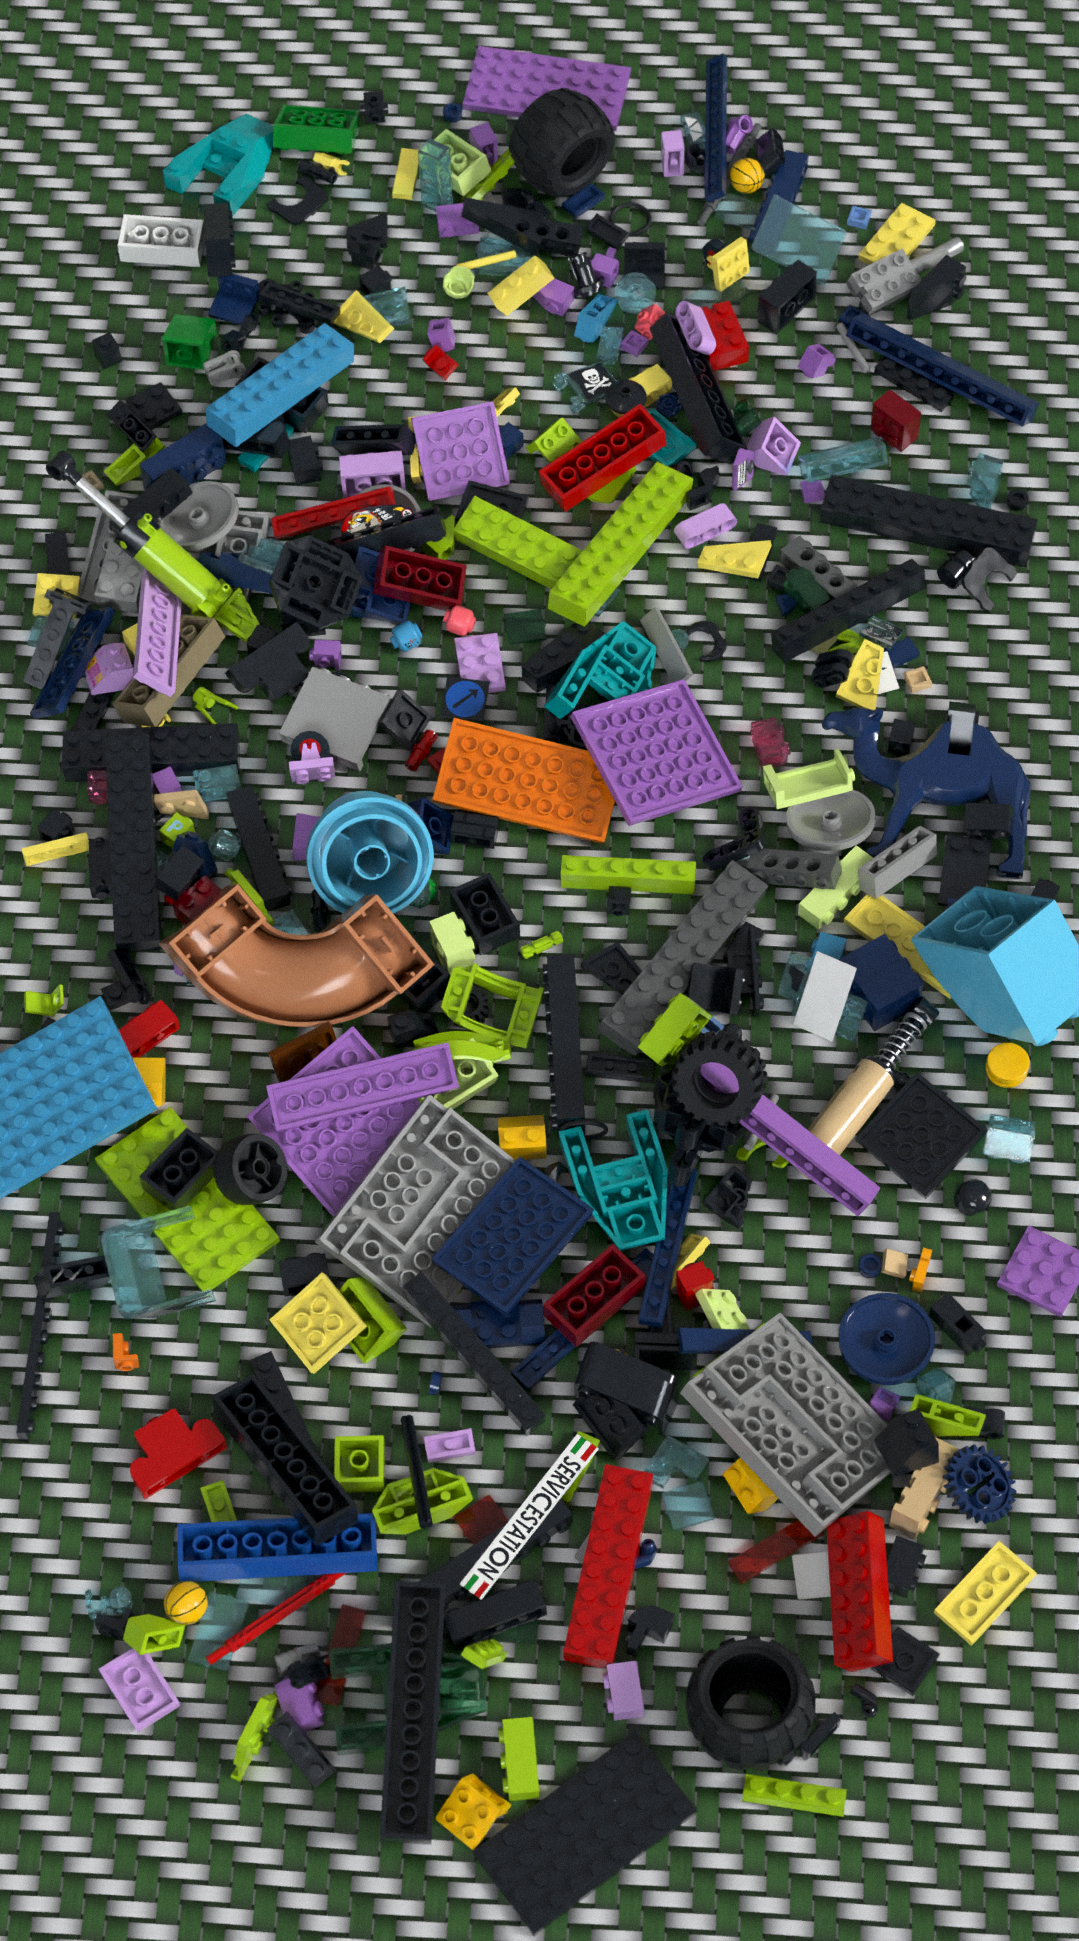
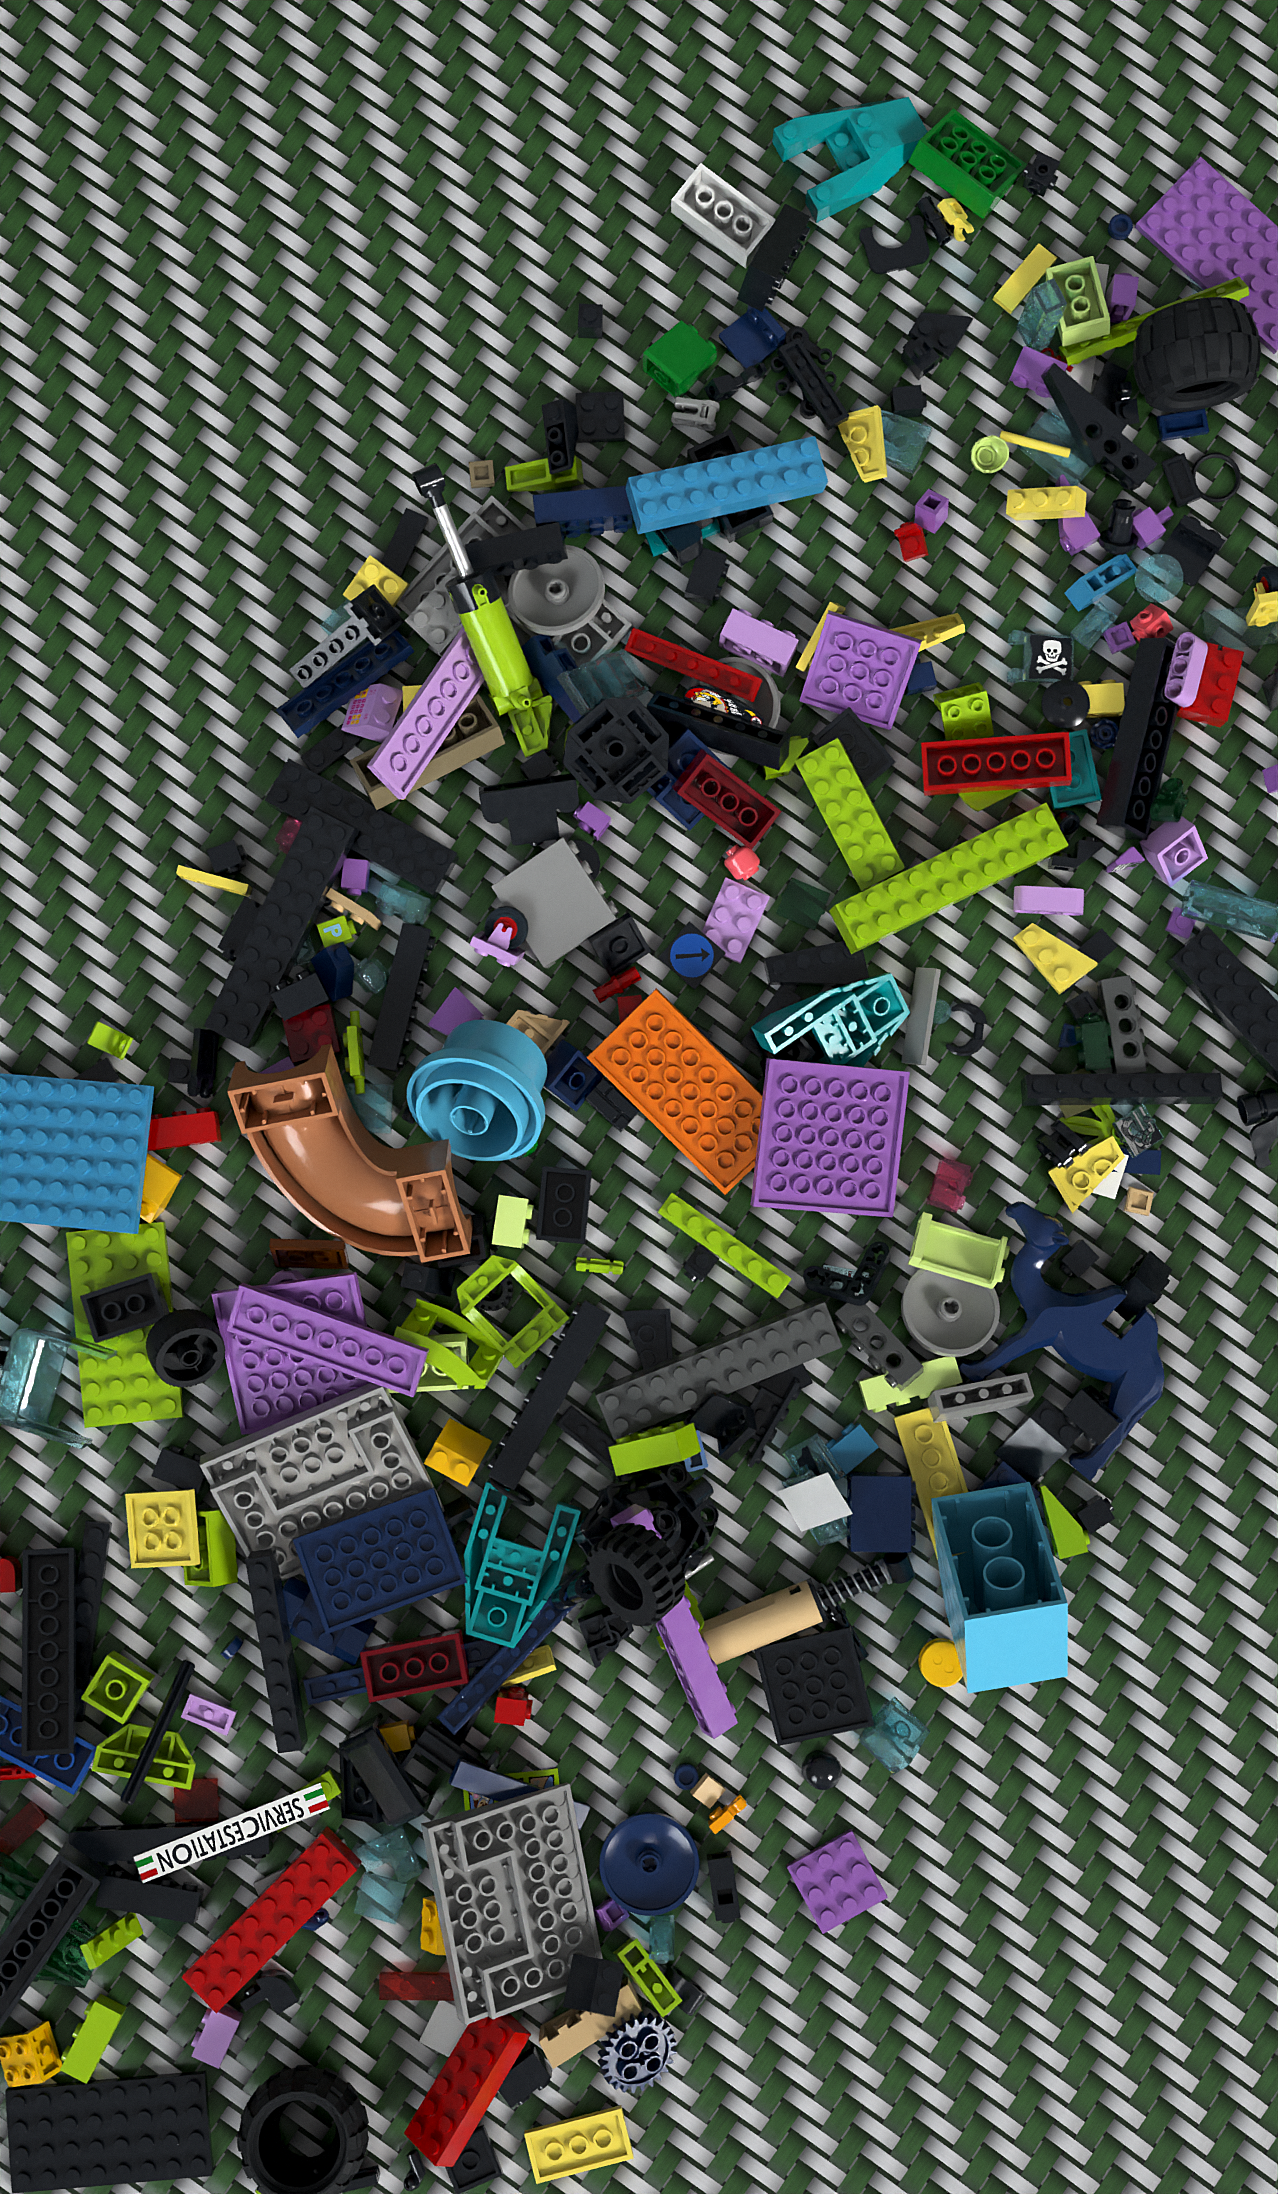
camera: 30 degrees right, 25 degrees up
lime plant [193,687,238,724] -> none
black brick [330,424,416,456] -> none
dark azure head [390,620,423,652] -> none
yellowish green plate [695,1289,750,1330] -> none

